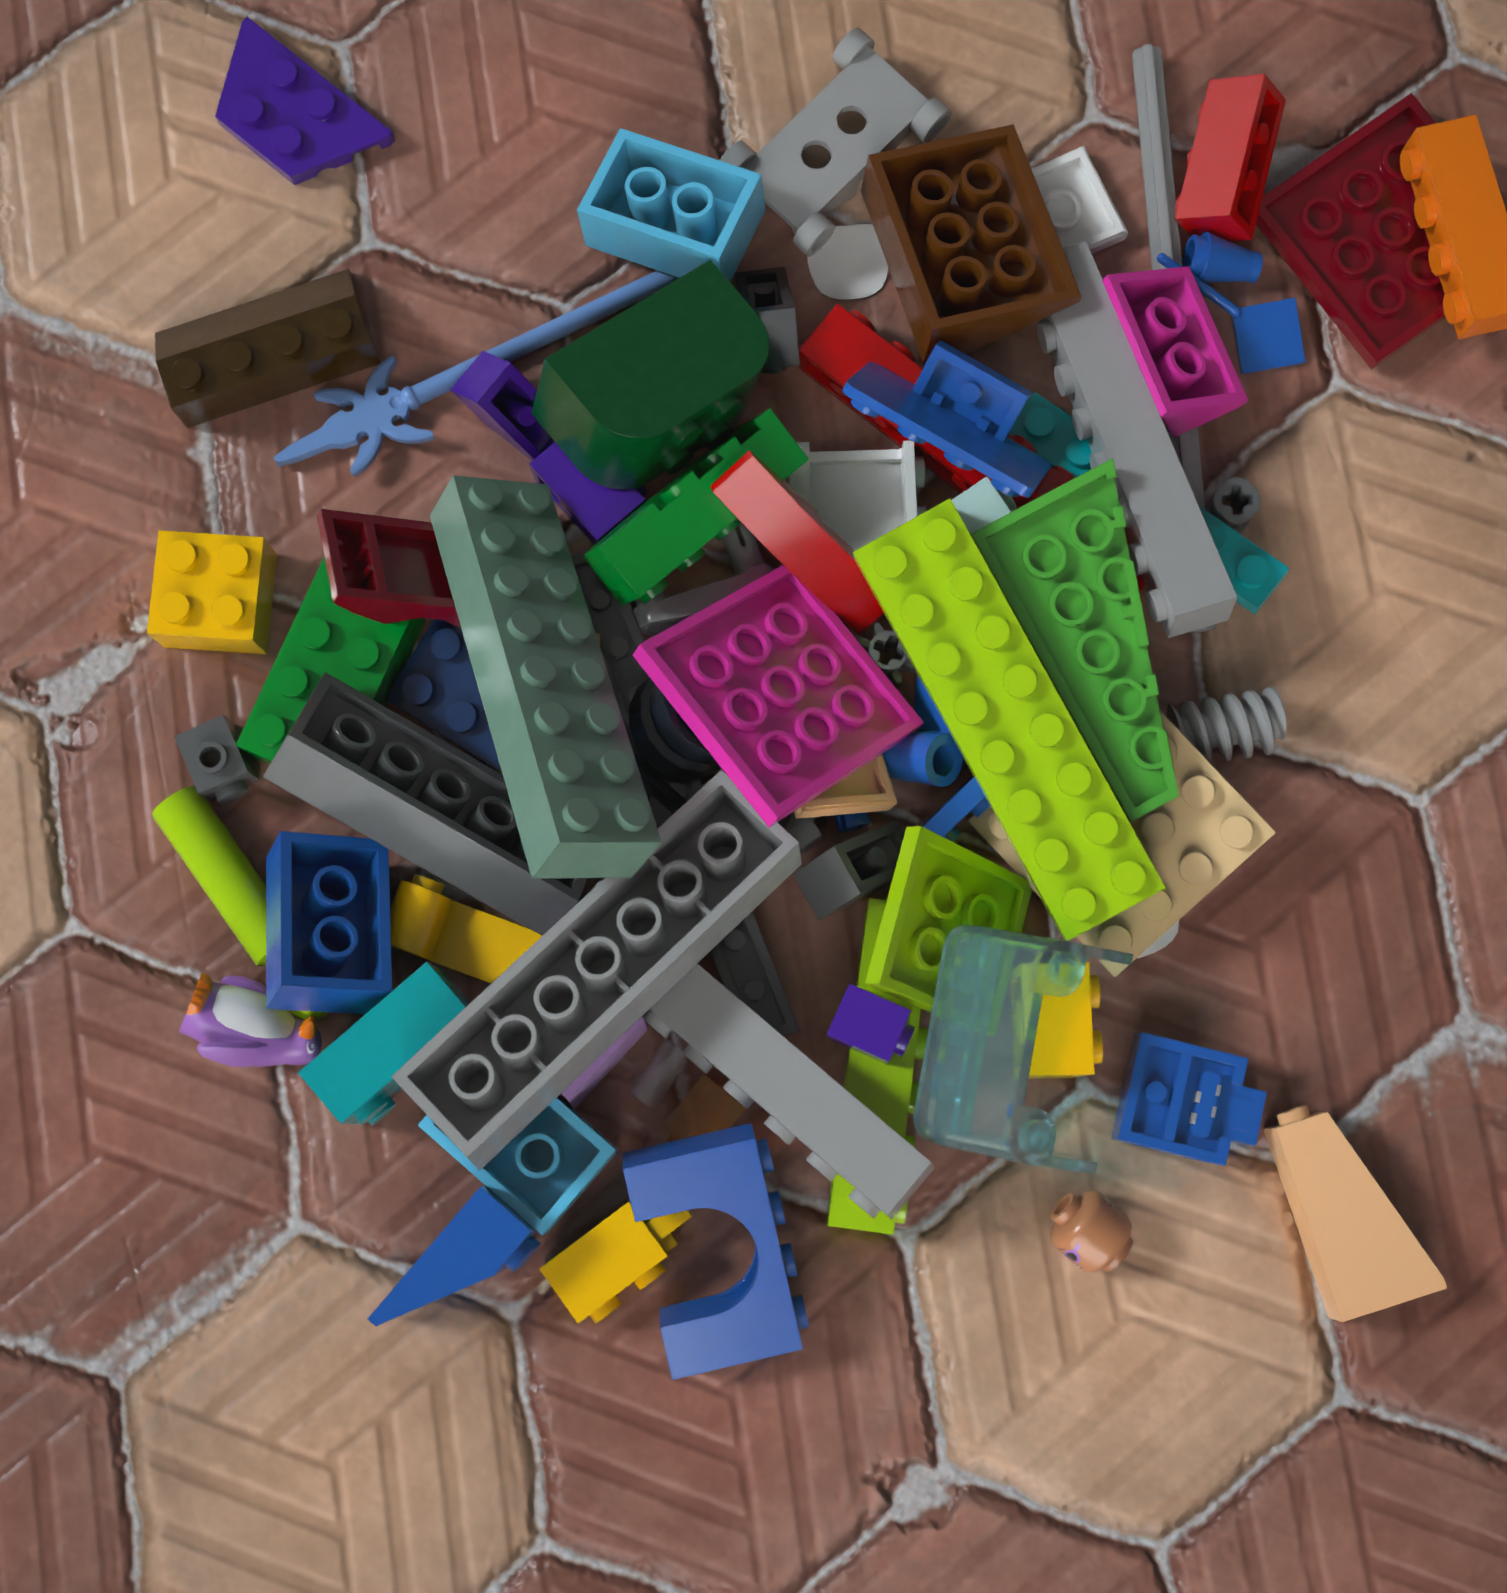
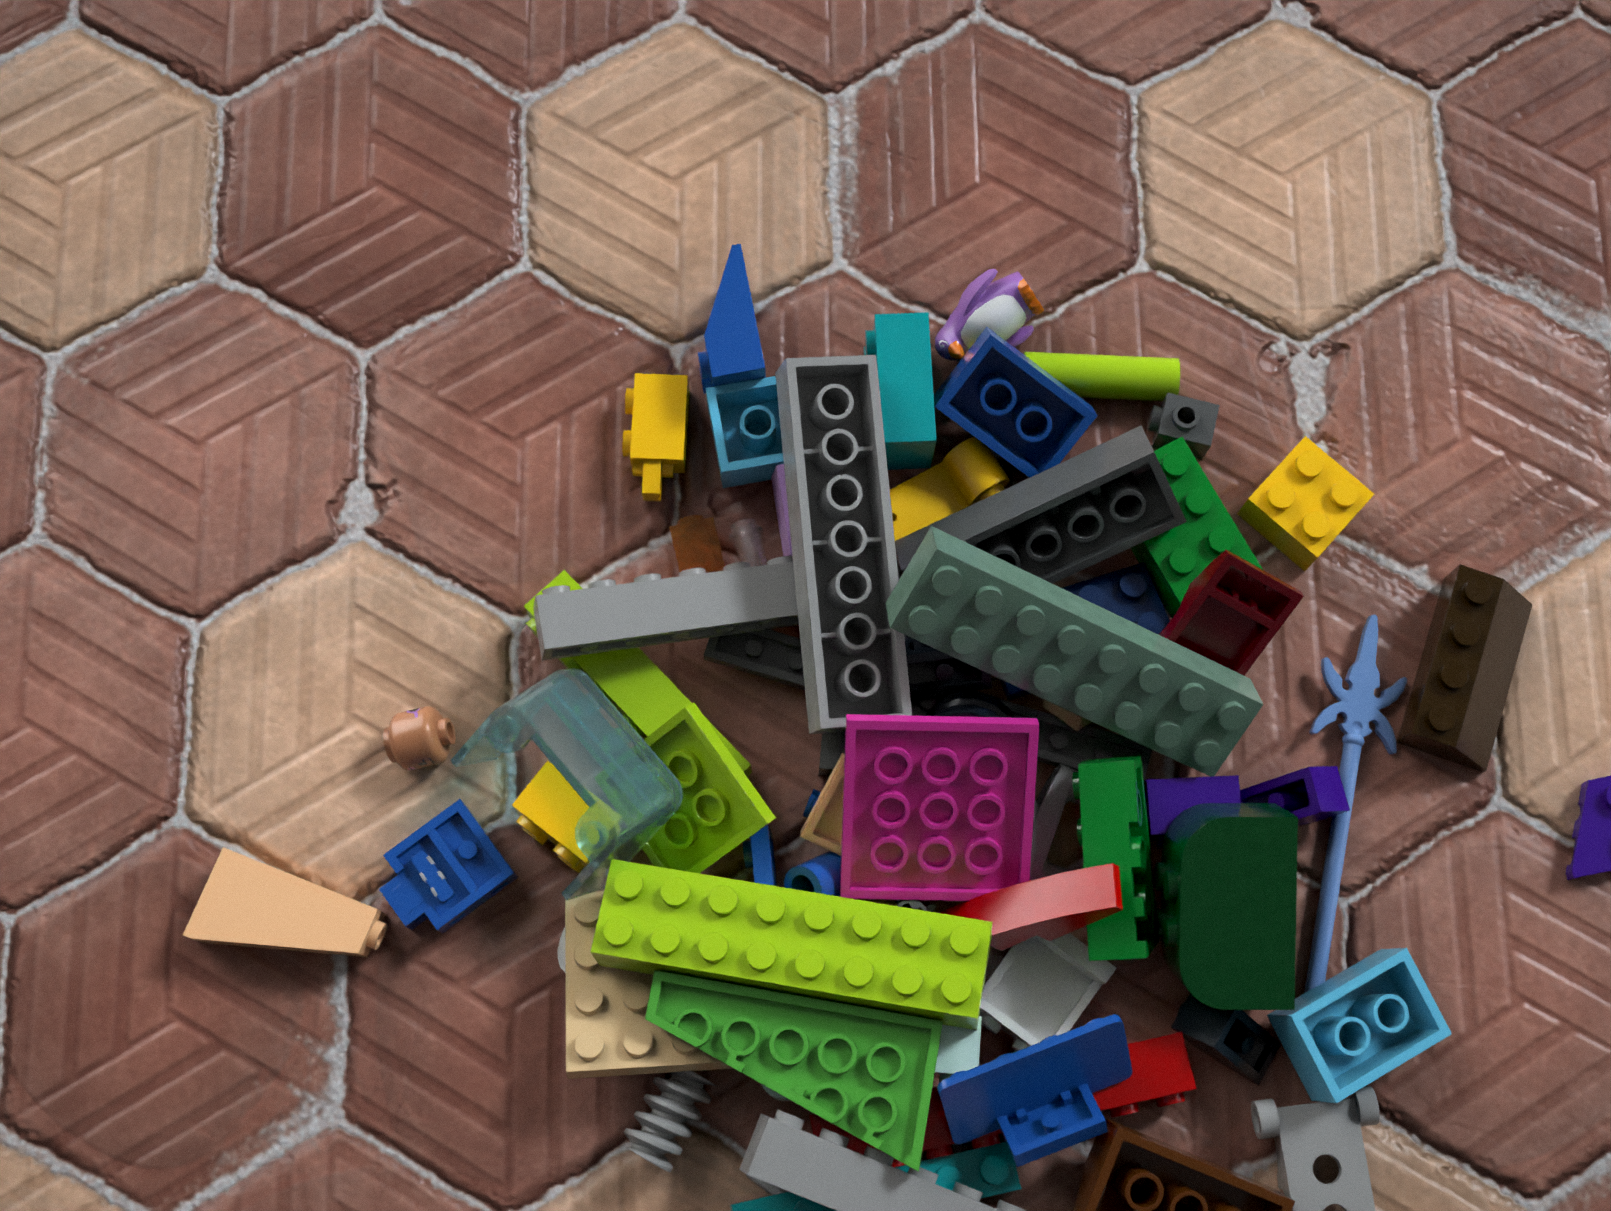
camera: 125 degrees right, 5 degrees down
blue arch [623,1123,809,1380] -> none
dark grey slope [793,820,904,920] -> none
white sticker [807,224,888,300] -> none
dark purple brick [826,984,915,1064] -> none

